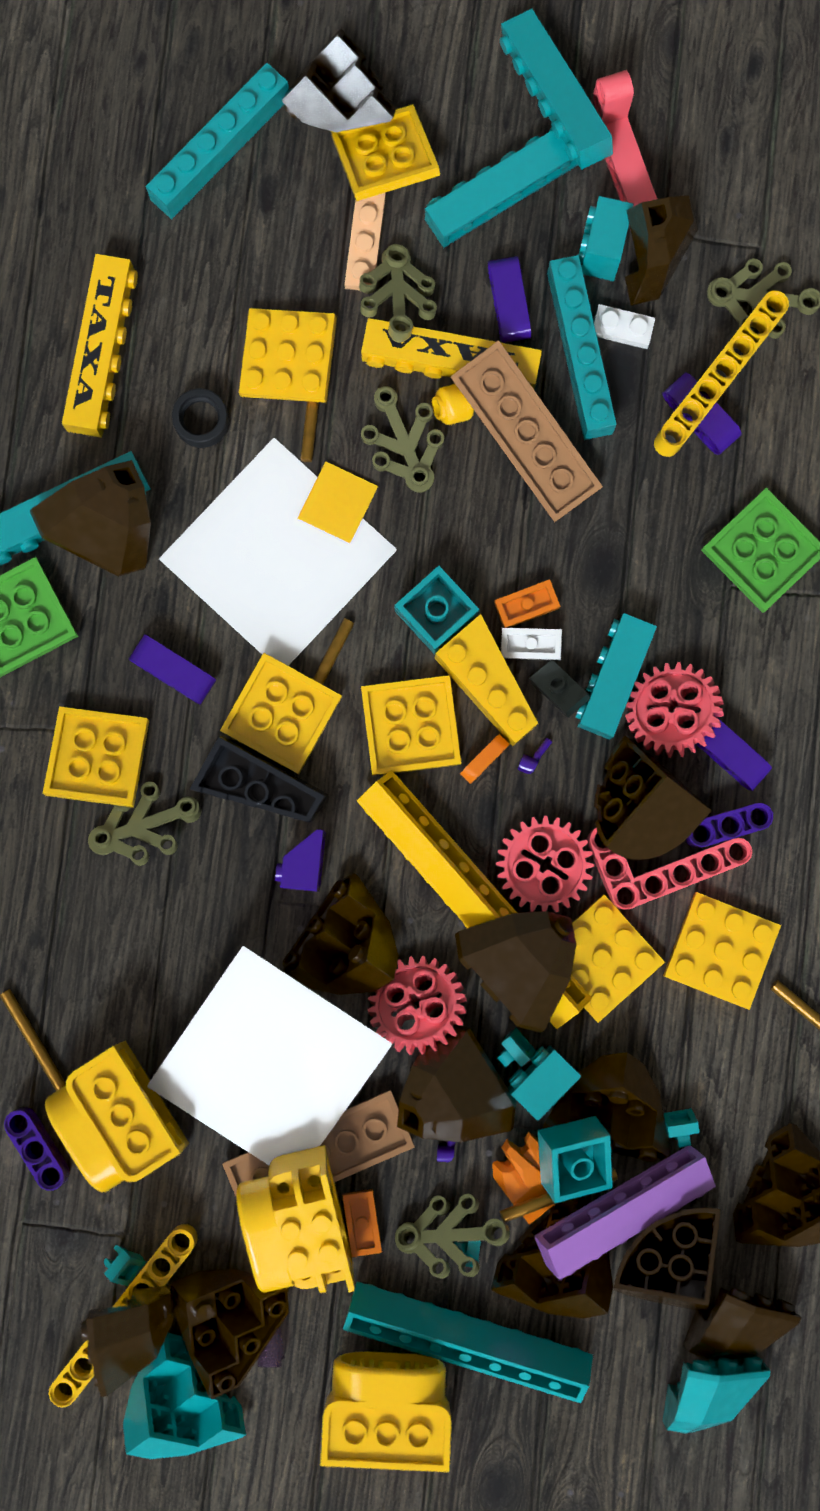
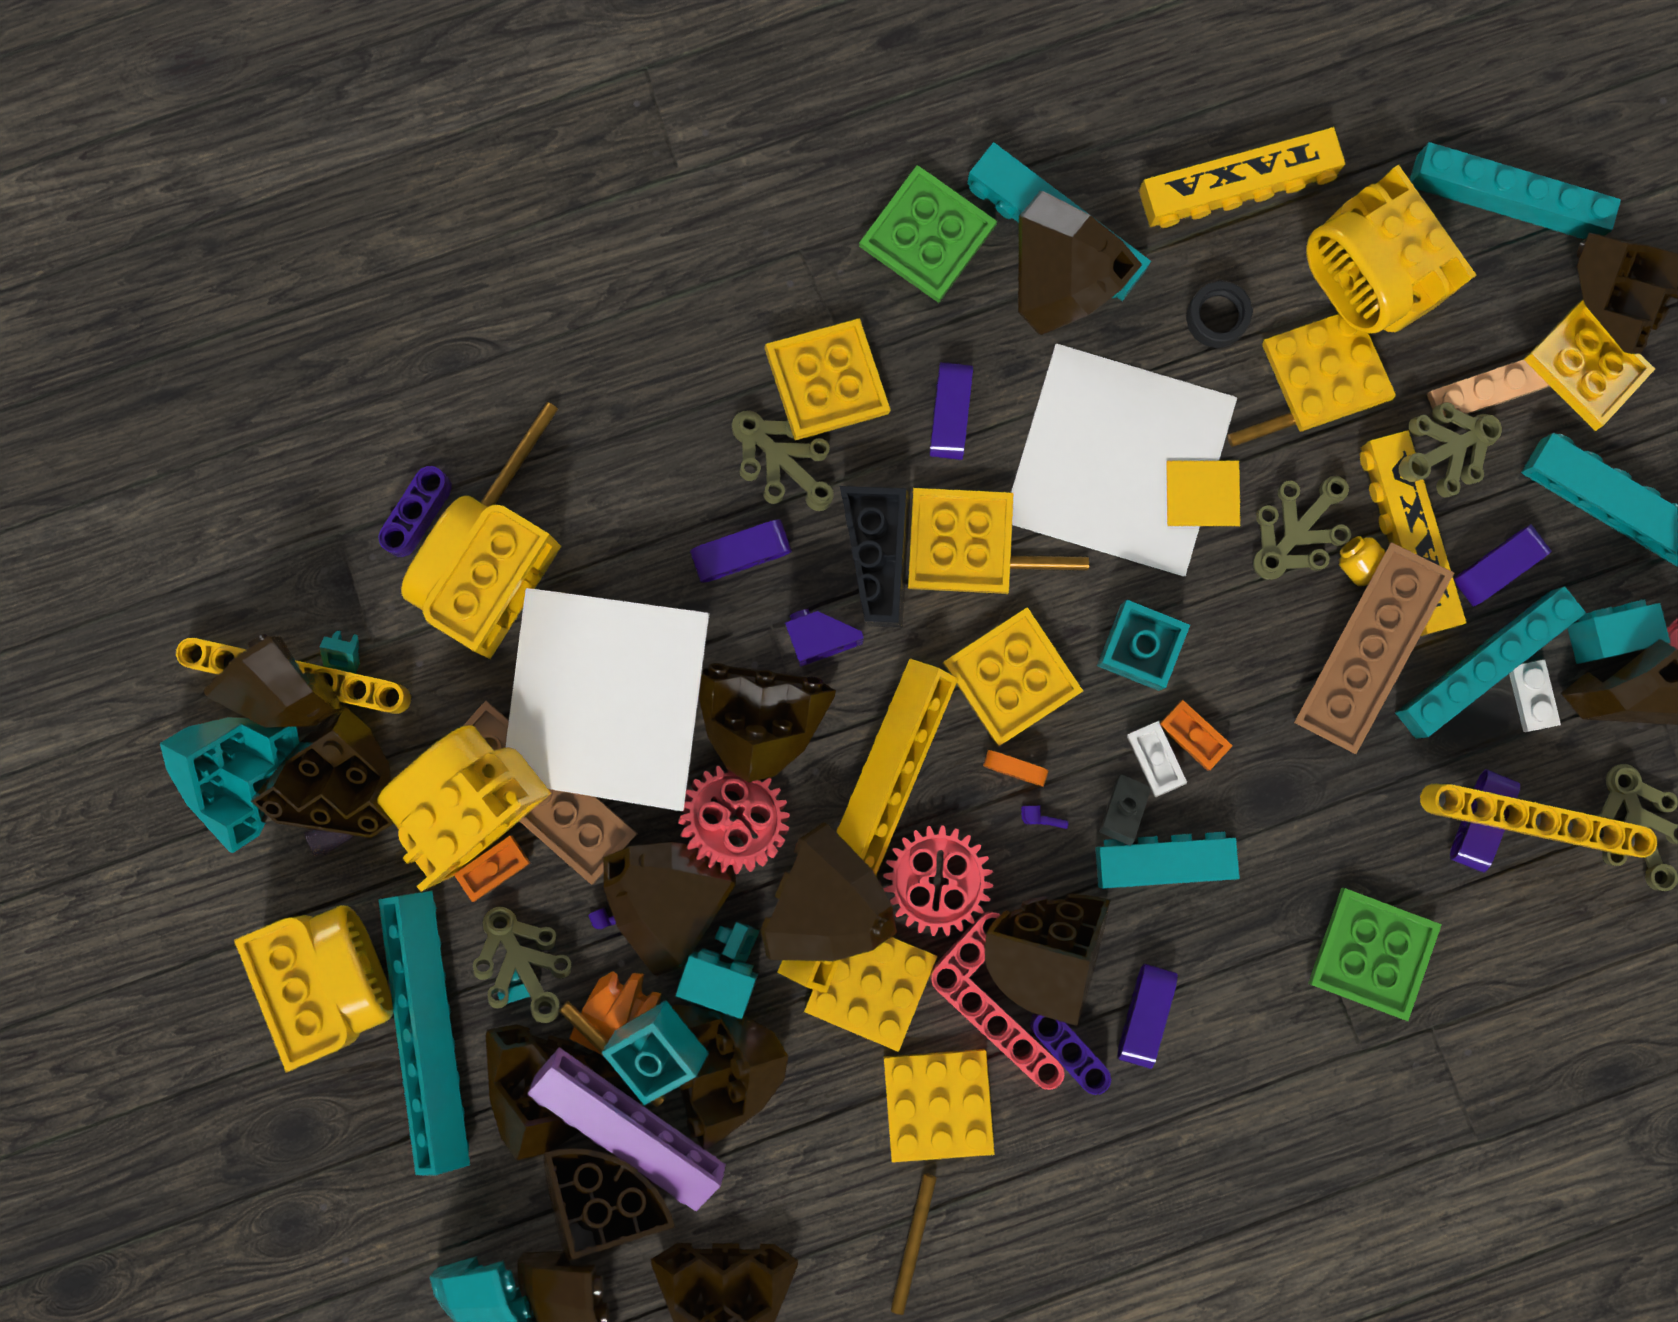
camera: 65 degrees right, 0 degrees up
yellow wedge [435,614,538,746] -> none
coral gear [625,662,724,758] -> none
teal tile [664,1108,699,1148] -> none
none -> dark purple beam [690,519,792,583]
none -> yellow brick [1306,165,1476,333]

